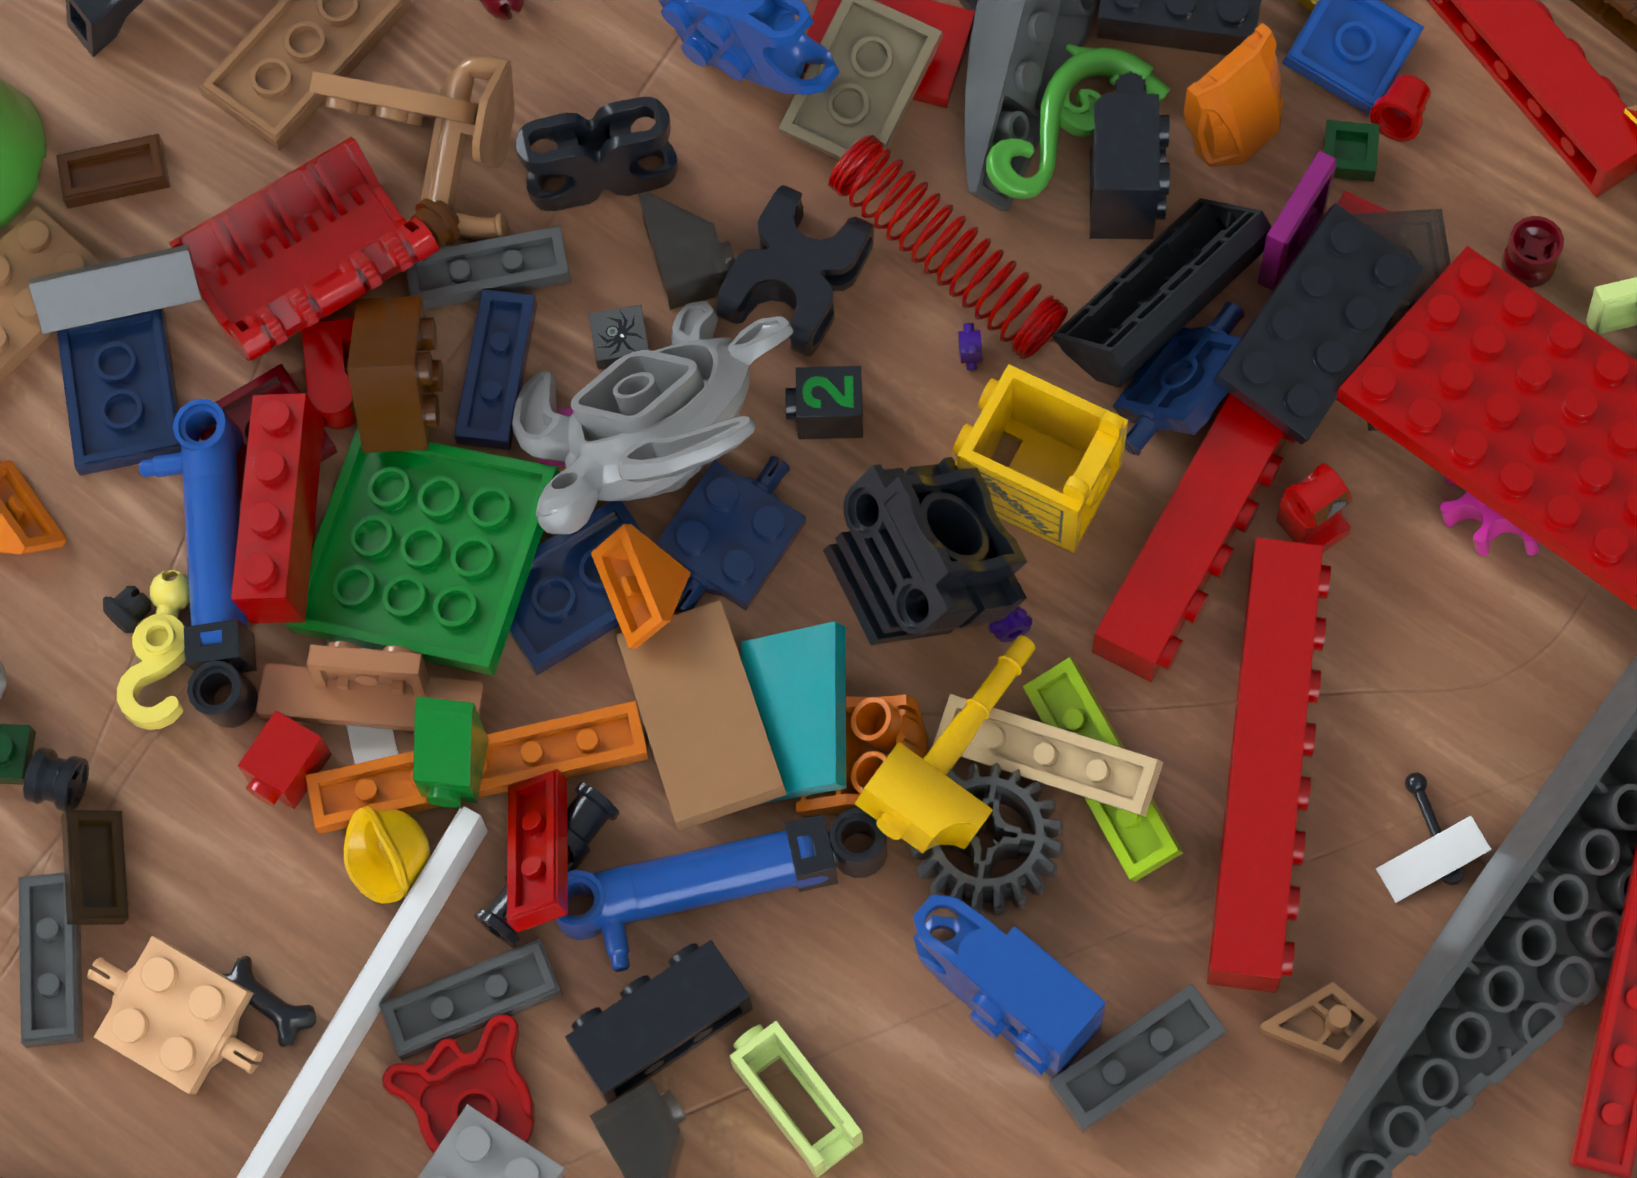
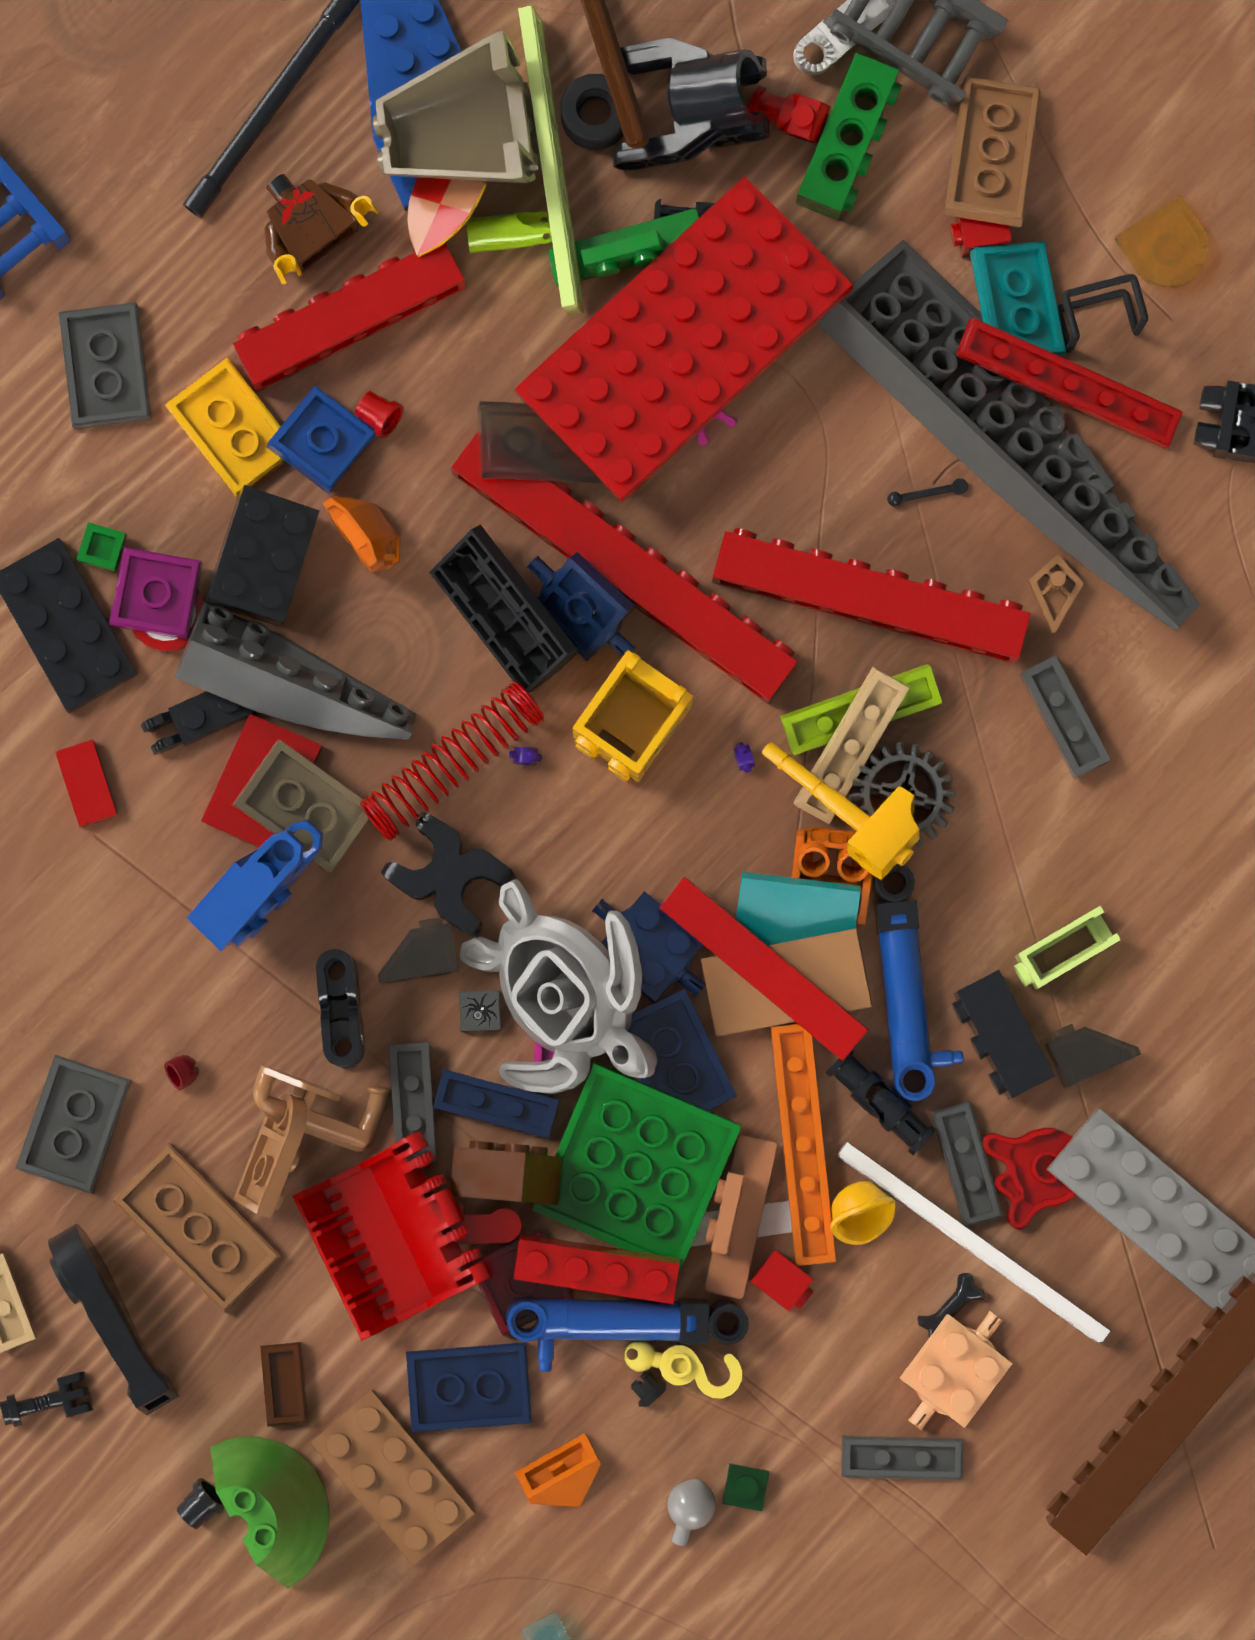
camera: 90 degrees left, 15 degrees up
black wheel [23,747,89,811] -> none
tile [29,245,201,334] -> none
dark brown tile [61,810,129,925] -> none
reddish brown plate [410,198,460,249] -> none
green slope [413,696,489,808] -> none
red tile [507,769,568,933] -> none
orange slope [591,524,691,649] -> none
black brick [785,366,863,439] -> none
black piece [823,457,1027,645] -> none
blue brick [913,894,1106,1078] -> none
bright green plant [986,44,1171,199] -> none
black hinge [1090,71,1170,239] -> none
black plate [1212,203,1424,445] -> none
magenta tile [1257,150,1337,291] -> none
red leg [1276,463,1352,552] -> none
dark green plate [1323,120,1380,181] -> none
white sticker [1376,816,1492,903] -> none
dark red wheel [1502,216,1564,288] -> none
none -> red tile [659,877,869,1061]

